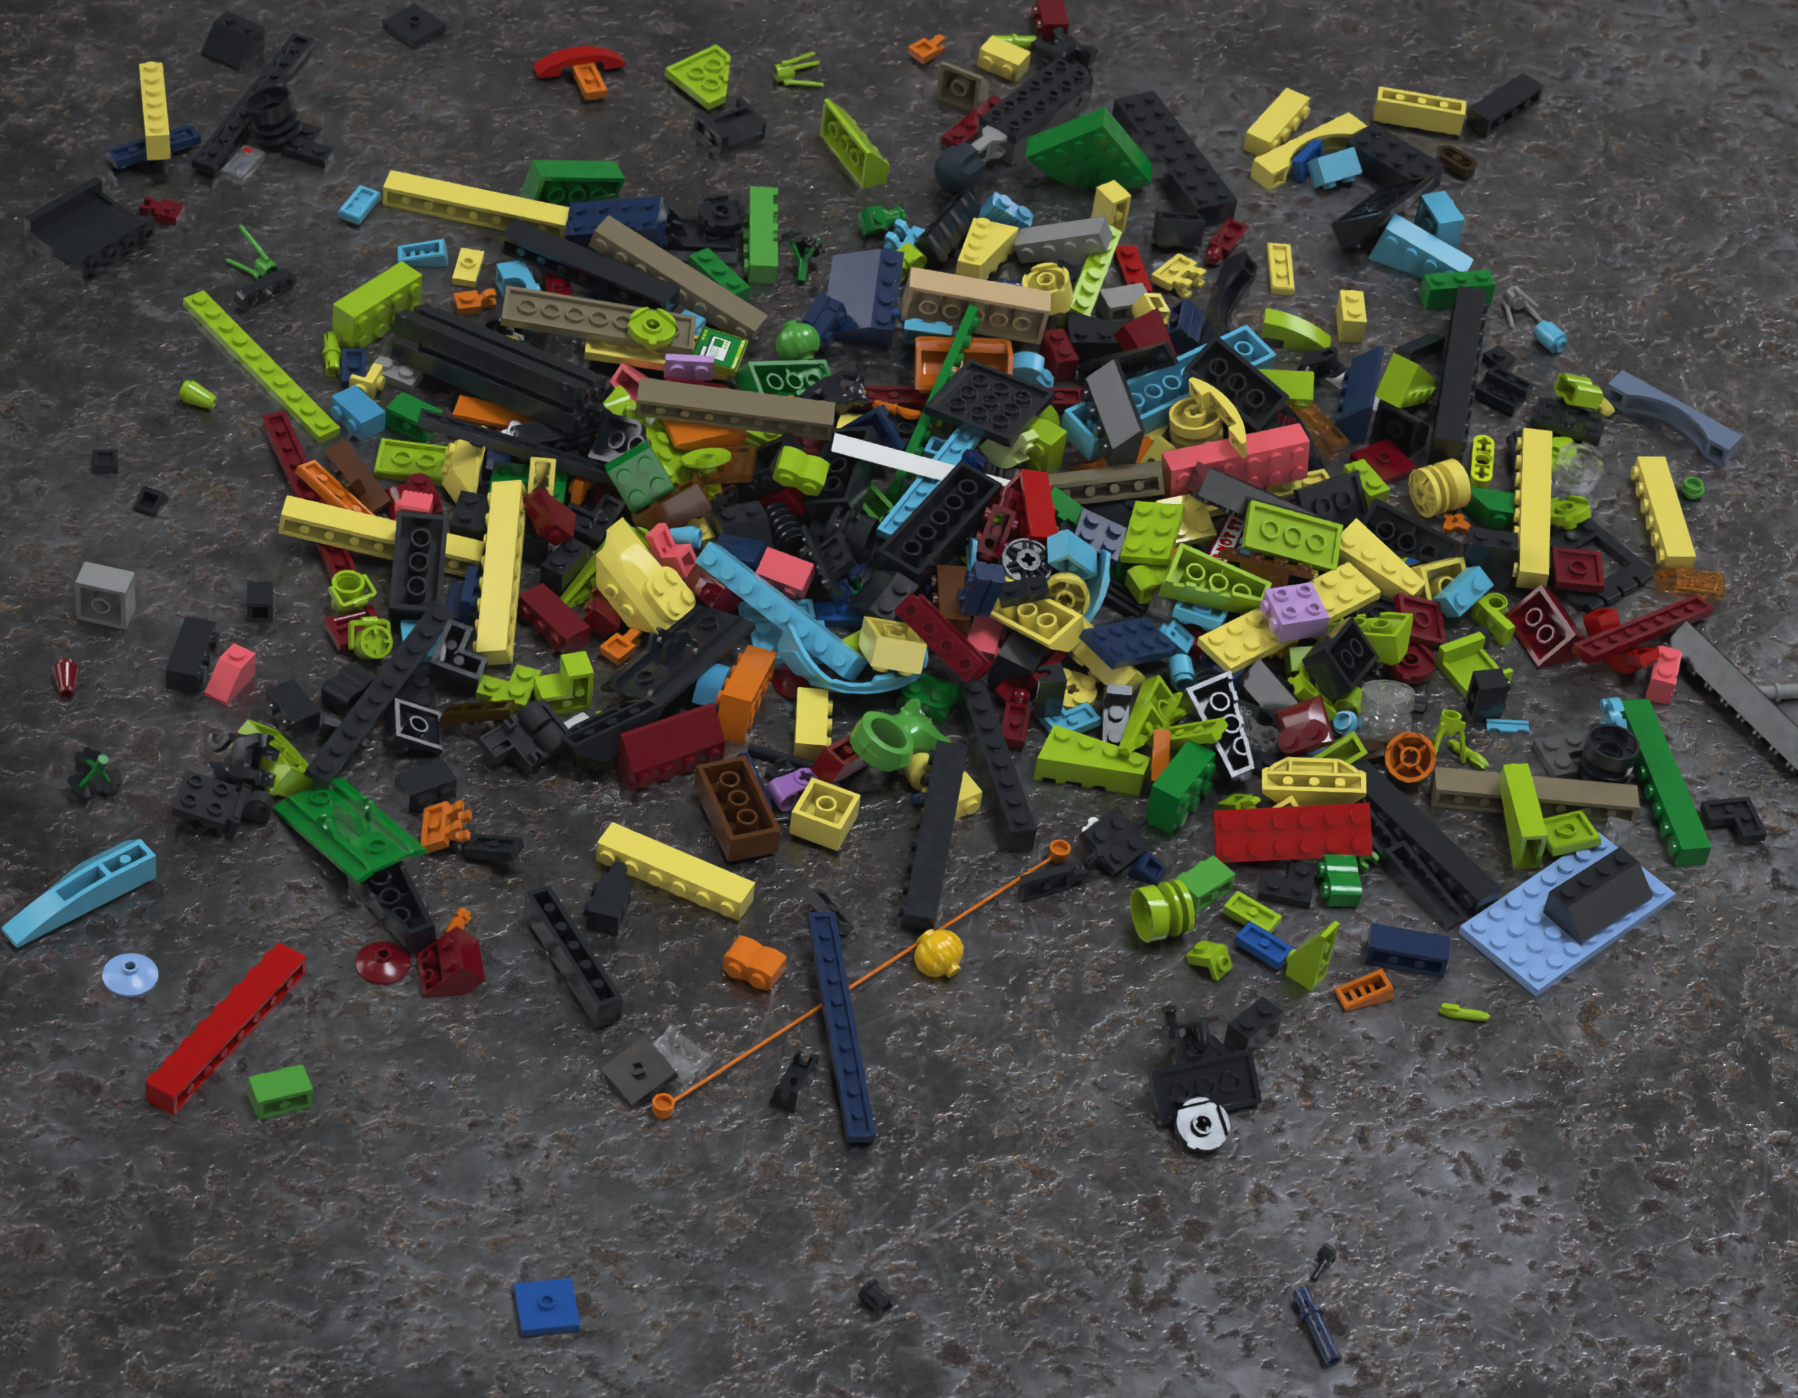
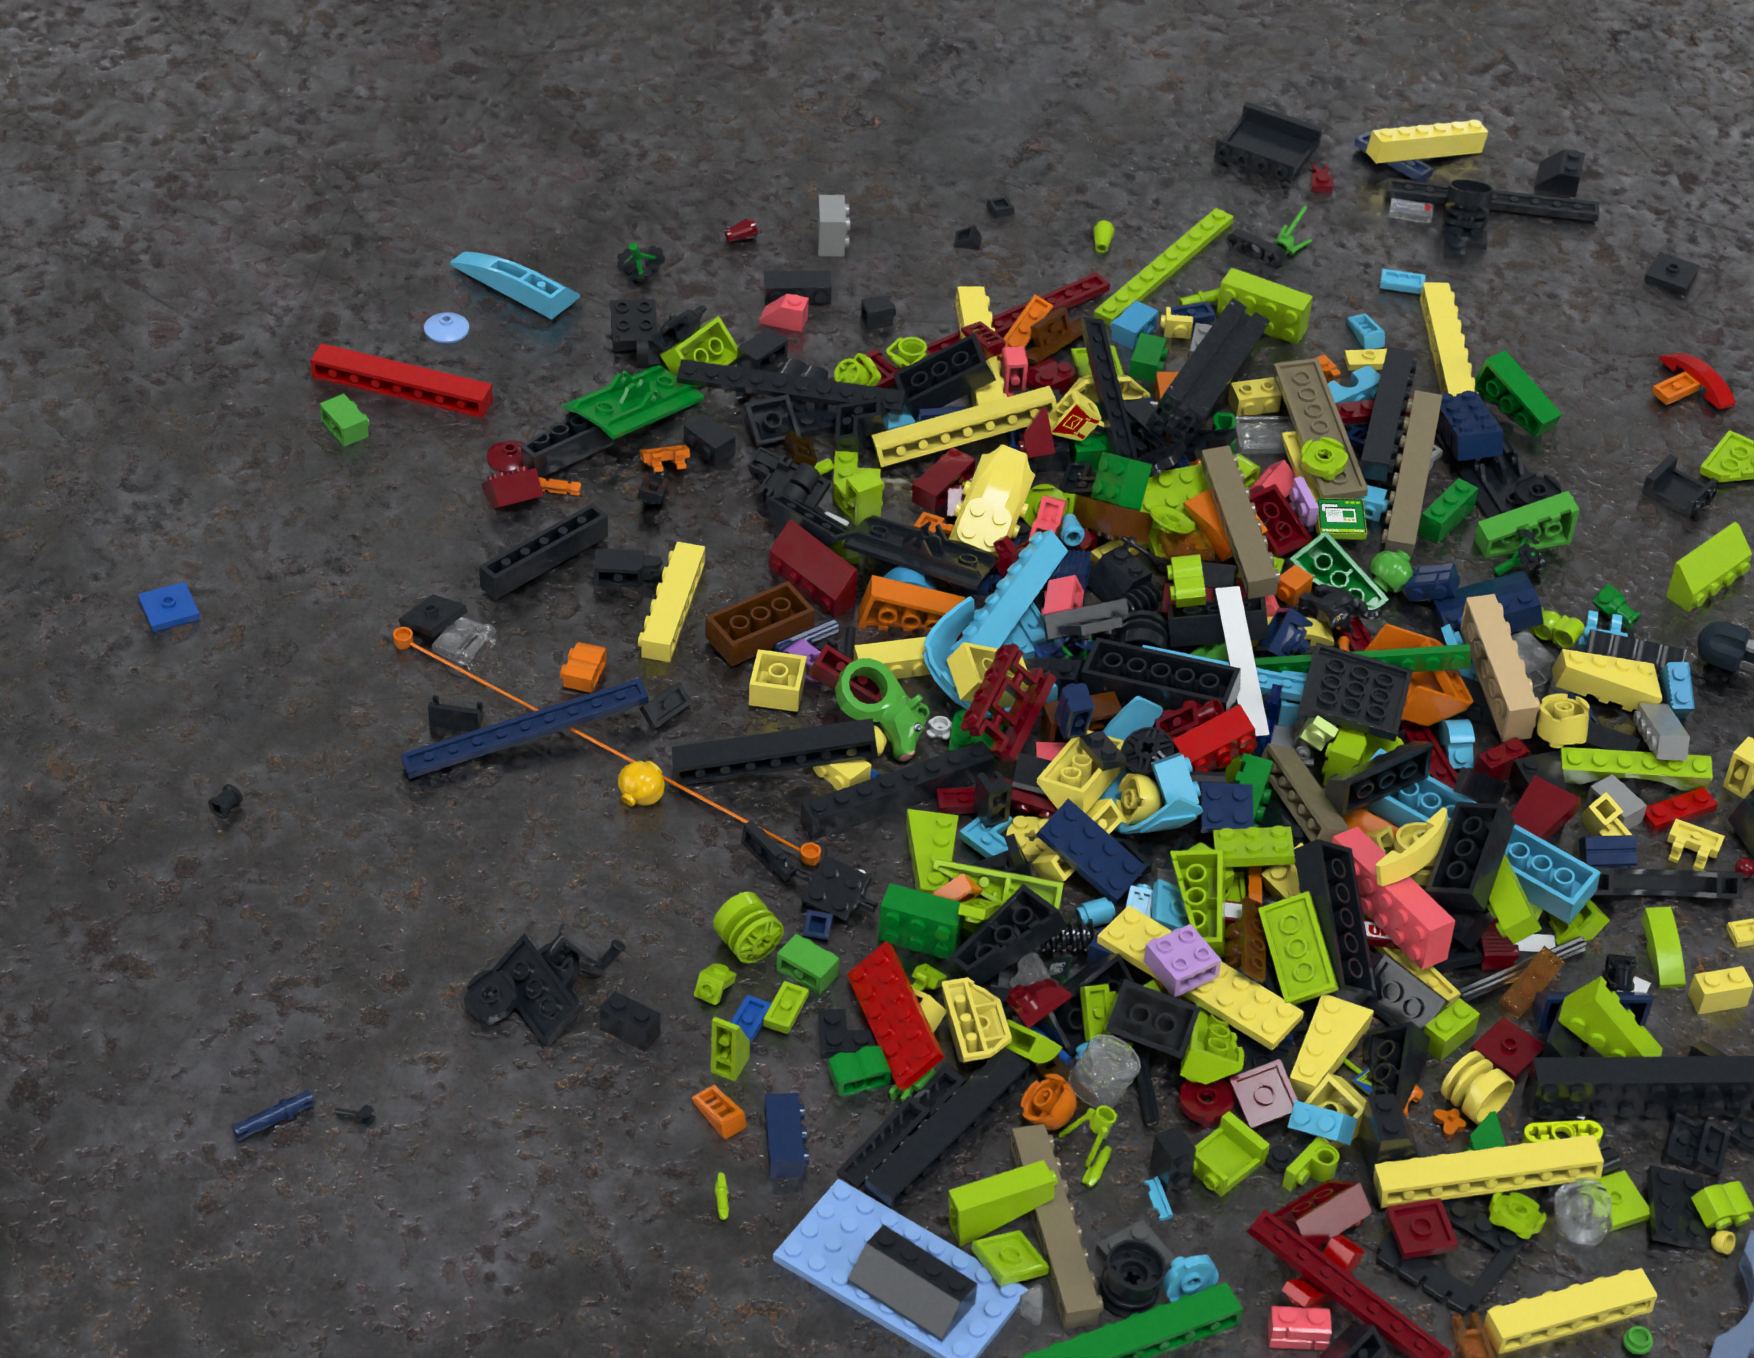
camera: 80 degrees right, 0 degrees up
none -> dark red slope [961,321,1006,358]

